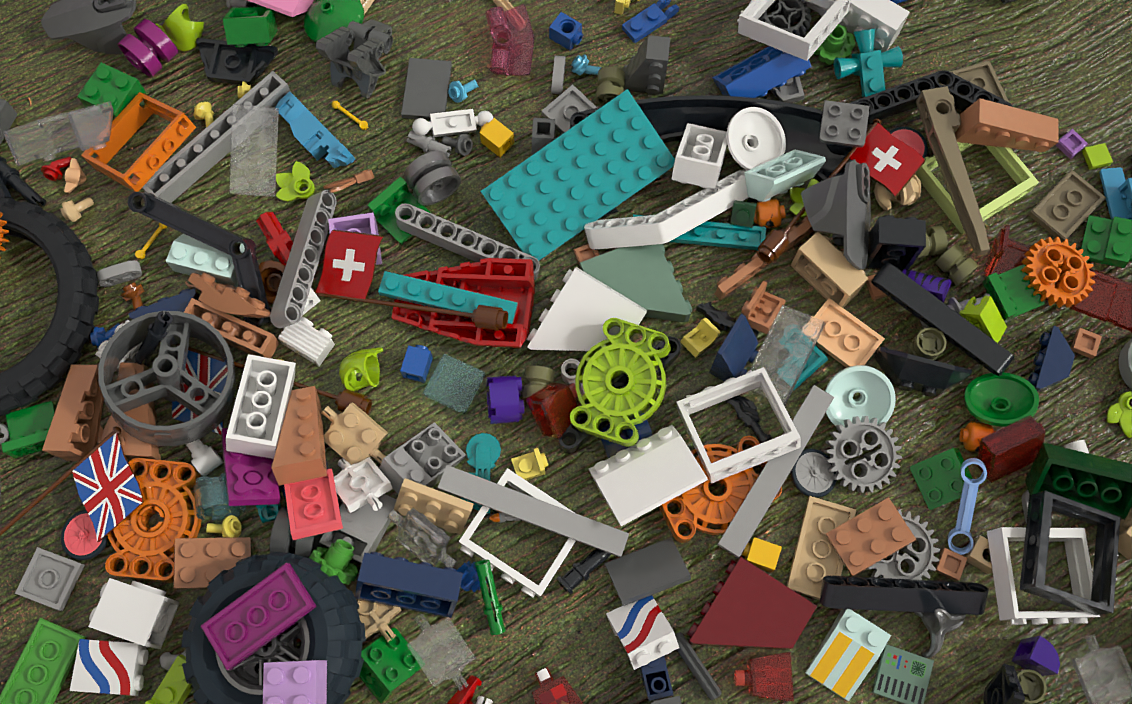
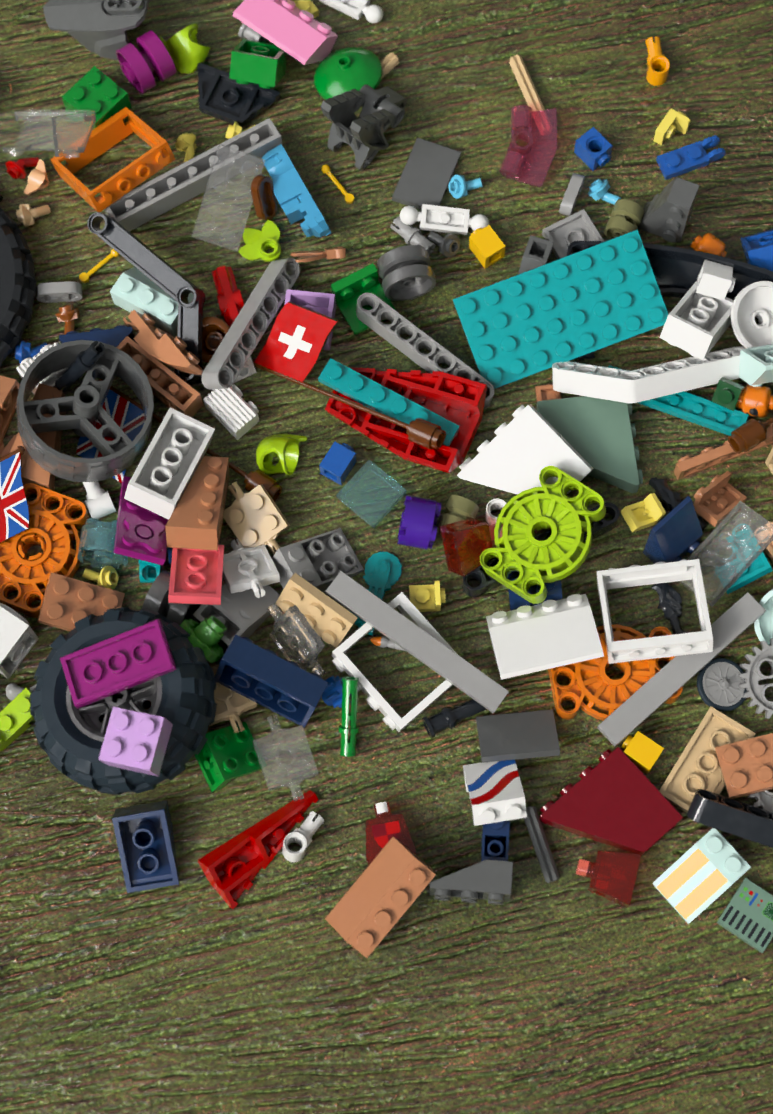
camera: 20 degrees right, 0 degrees up
none -> reddish brown tile [251,175,277,221]
none -> orange head [690,233,727,257]
none -> white brick [696,260,736,300]

